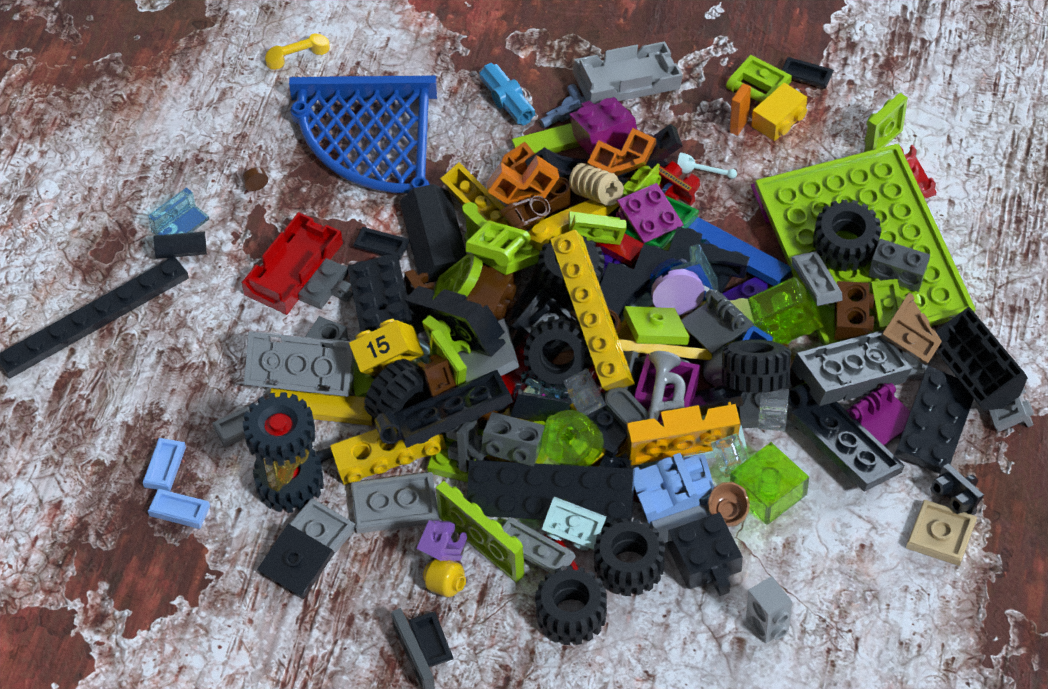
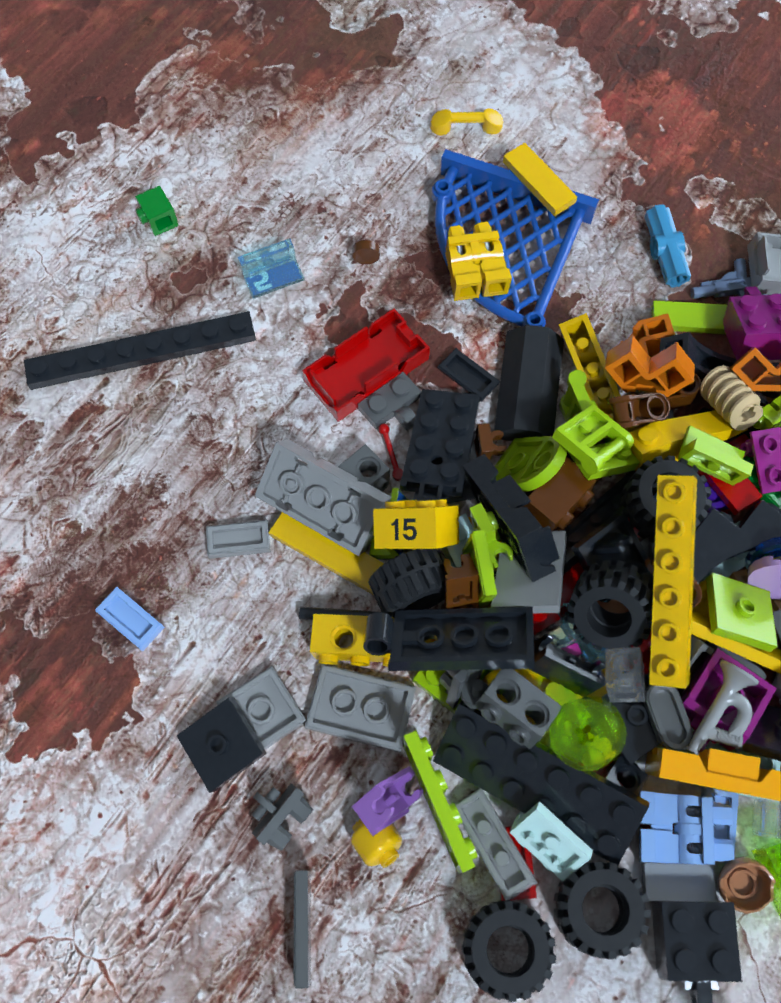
camera: 20 degrees right, 15 degrees up
light blue tile [143,438,186,492] -> none
black axle [153,231,207,259] -> none
black plate [243,392,324,513] -> none
black tile [408,611,454,668] -> none
none -> green brick [135,185,179,237]
none -> dark grey hips [251,783,313,850]
none -> red hinge [378,423,403,481]
none -> yellow hips [445,222,512,301]
none -> yellow tile [503,142,577,217]

